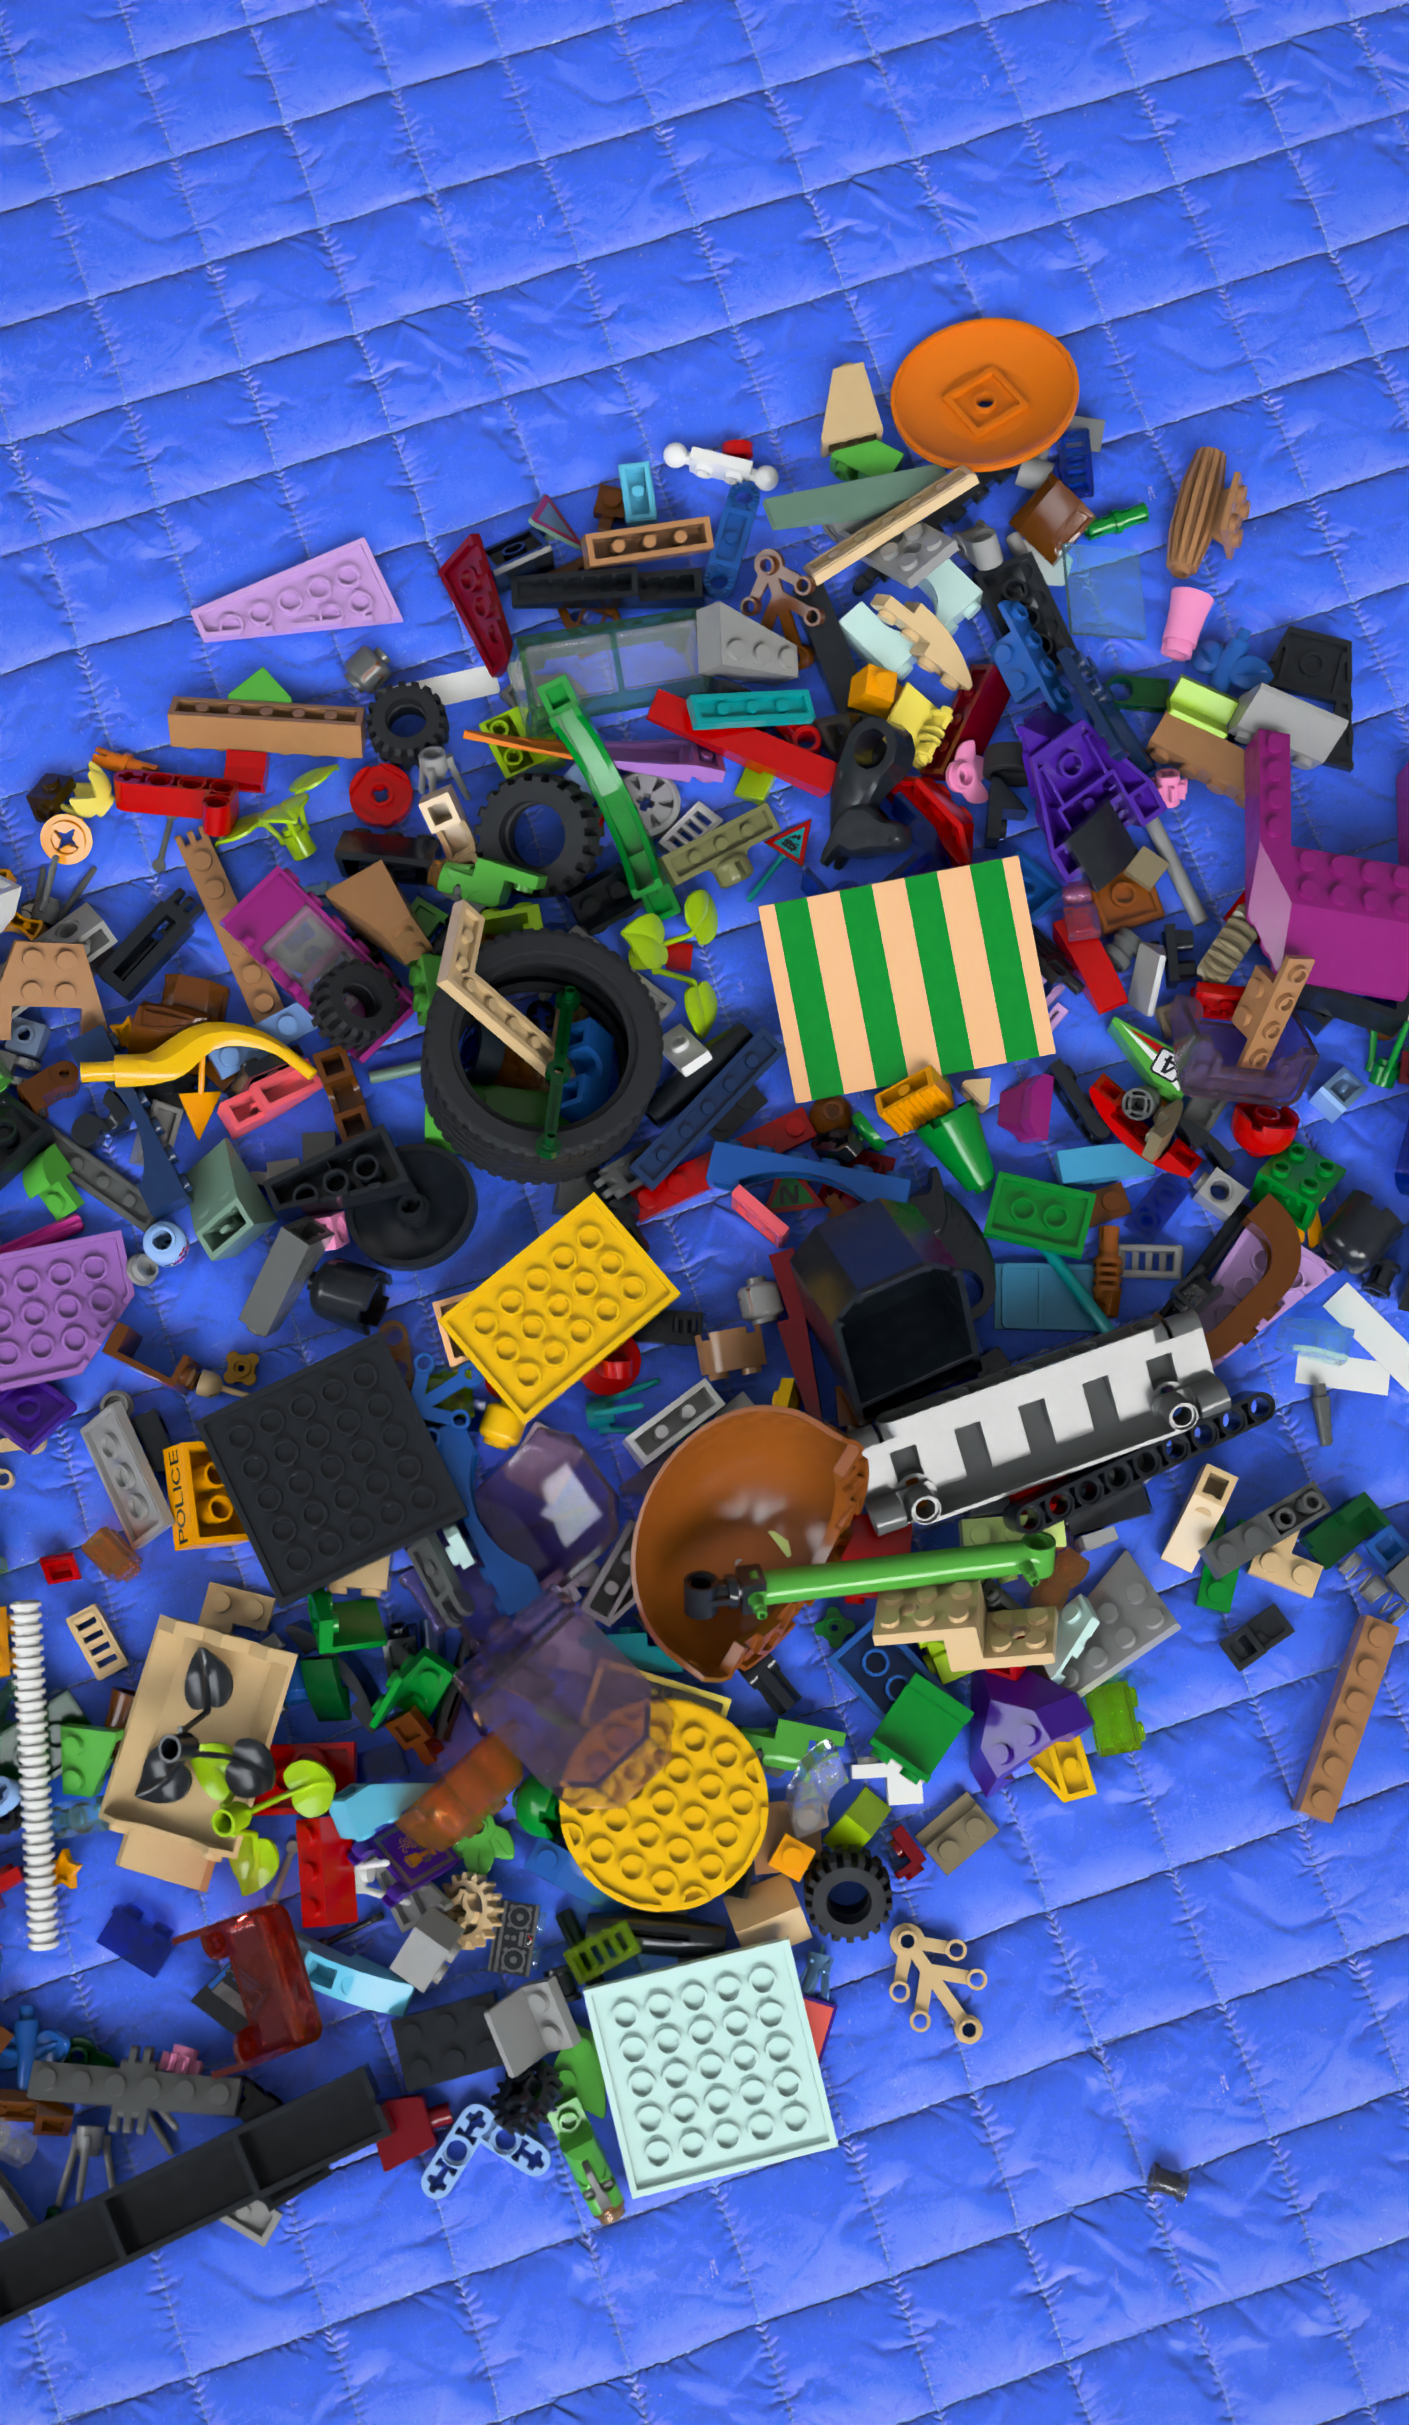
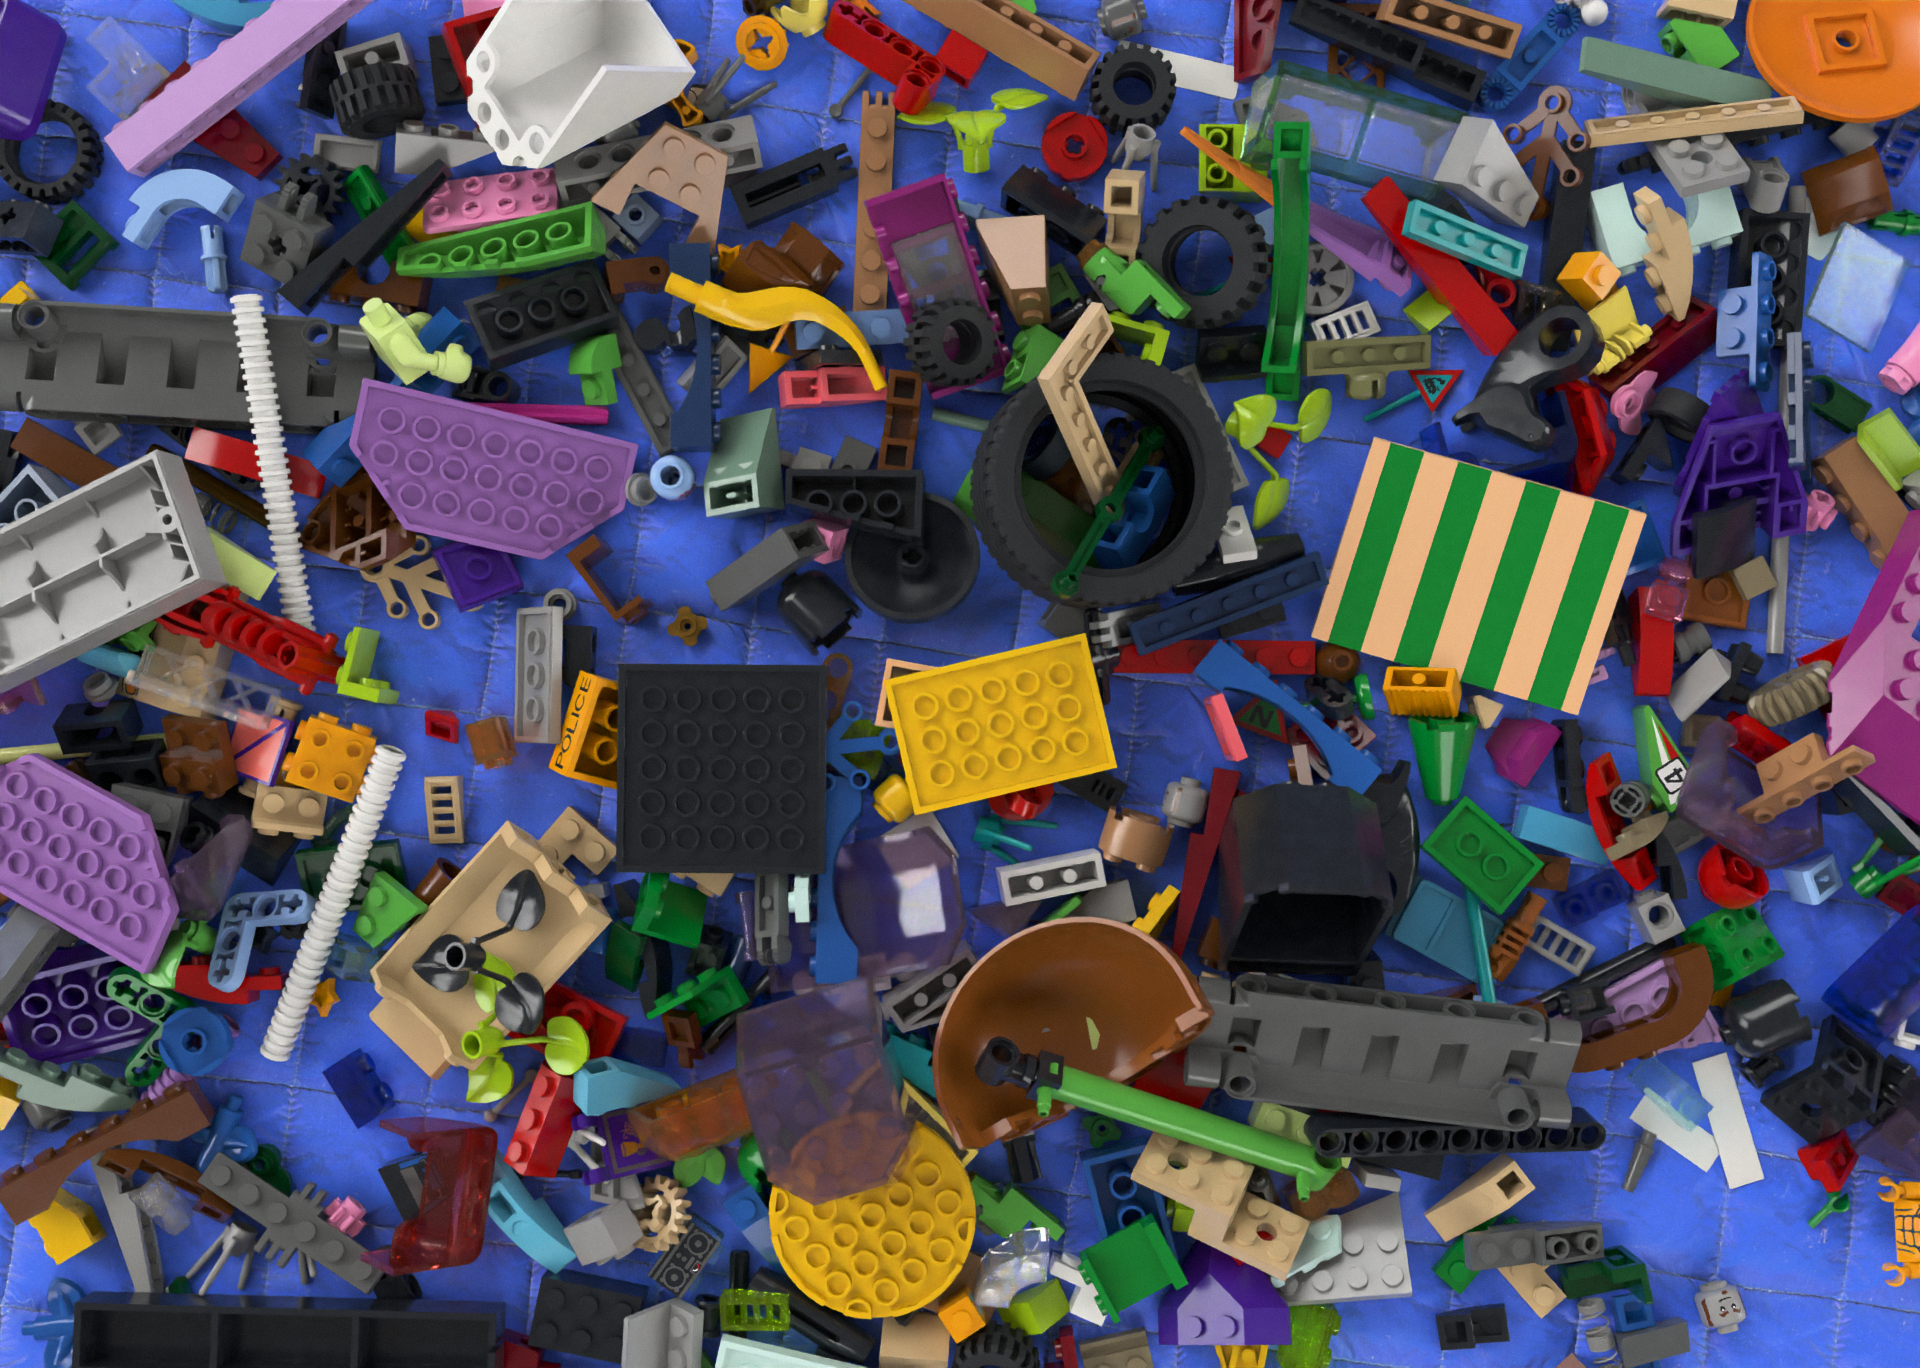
camera: 25 degrees right, 10 degrees up
tan hinge [196,1369,251,1398] -> none

